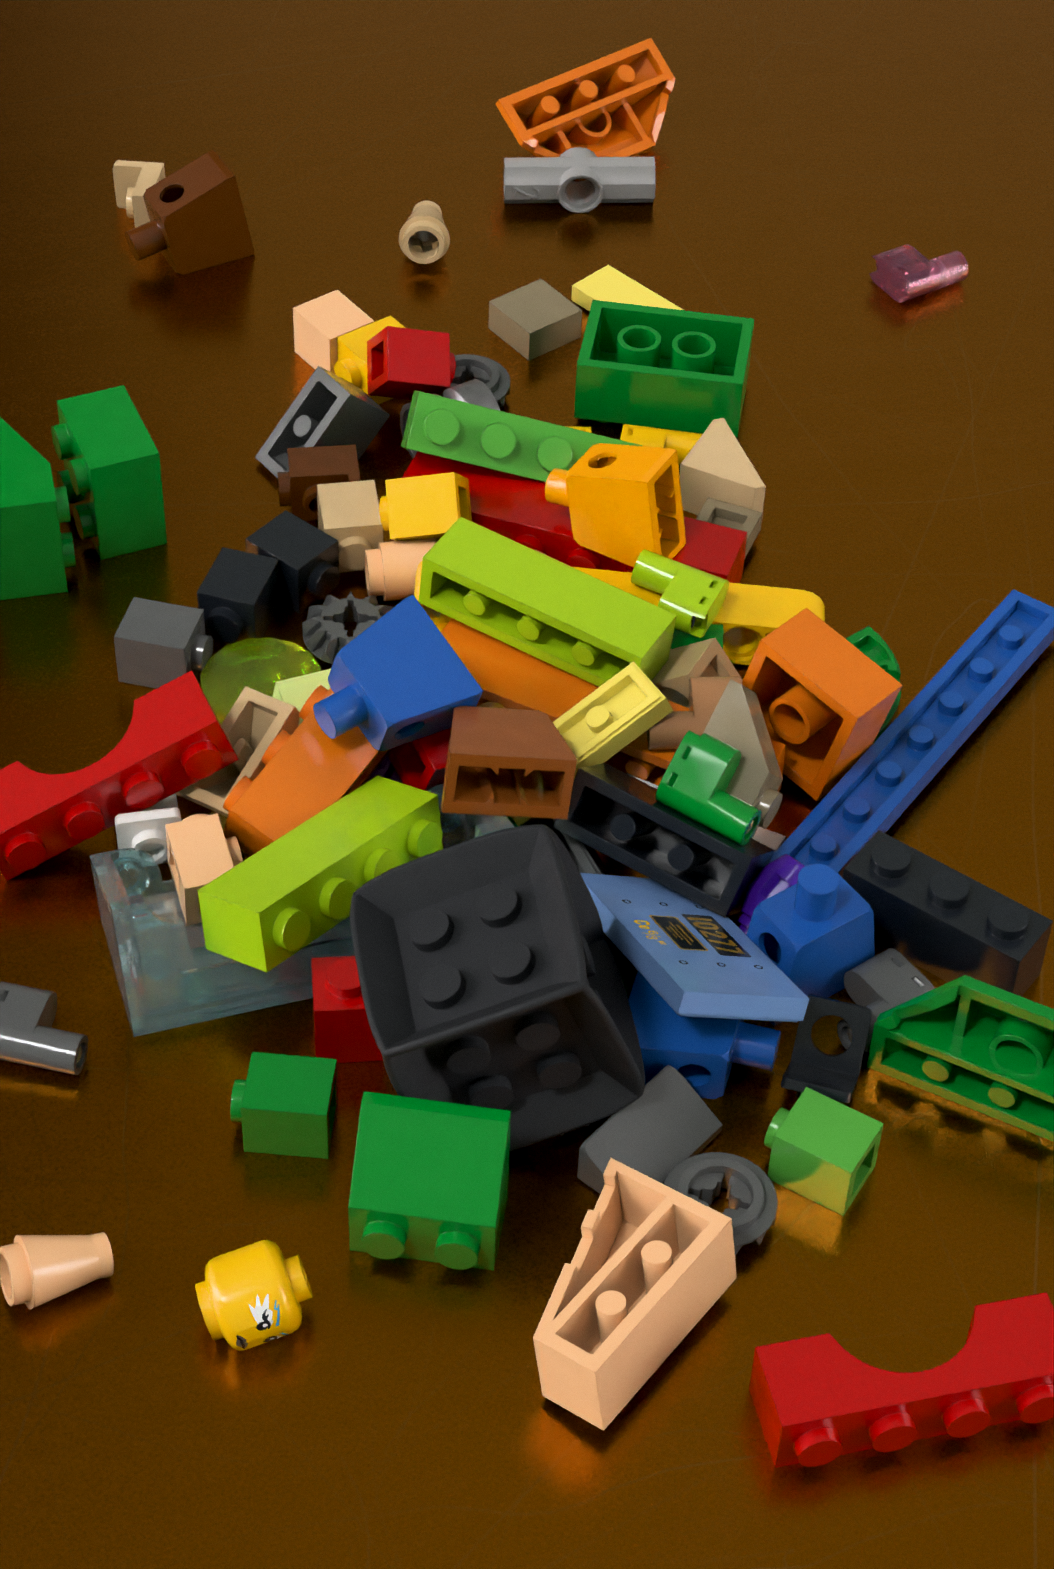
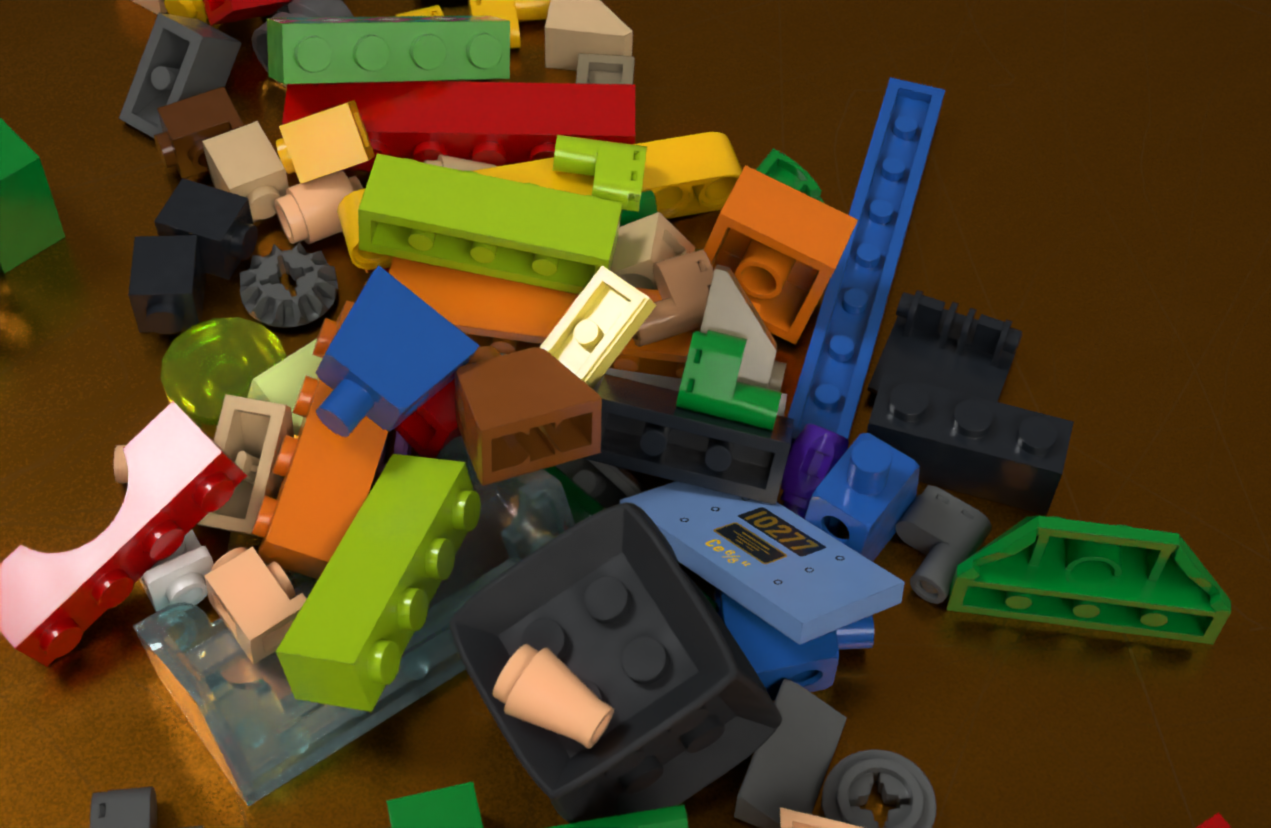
camera: 20 degrees left, 10 degrees up
dark grey brick [114,597,213,689] -> none
red brick [311,956,383,1063] -> none
light orange torso [545,443,686,568] -> none
bright green brick [764,1087,884,1216] -> none
black bracket [781,994,872,1103] -> none
none -> light nougat cone [493,644,614,749]
none -> black hinge [867,290,1022,402]

